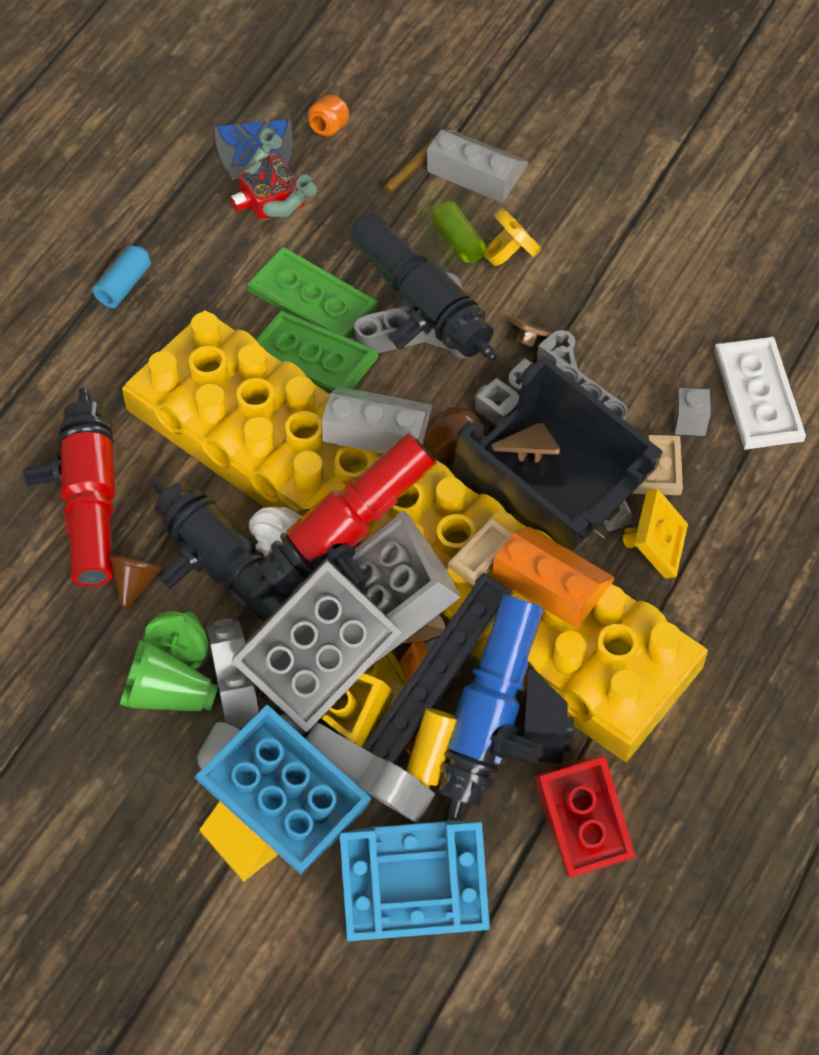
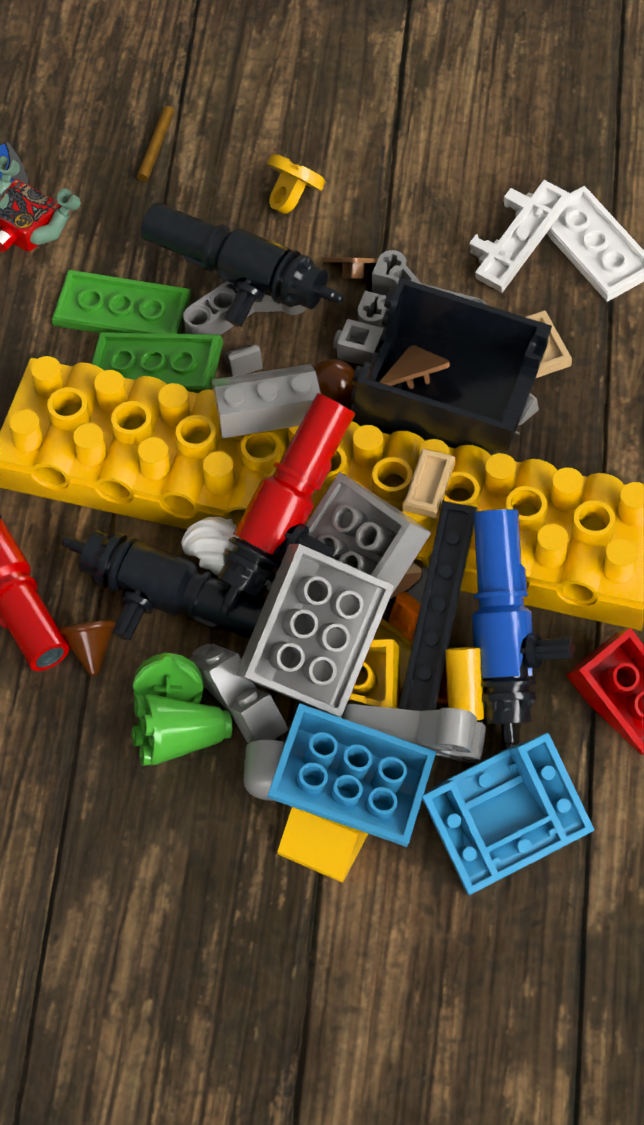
camera: 20 degrees left, 0 degrees up
orange head [308,94,349,137] -> none
light grey slope [427,130,529,203] -> none
clear neon green brick [432,201,486,263] -> none
orange slope [492,527,614,629] -> none
black slope [521,669,574,764] -> none
yellow tile [623,488,688,579] -> none
light grey brick [674,388,711,436] -> none
none -> light grey slope [223,344,263,376]
none -> white hinge [469,180,571,293]

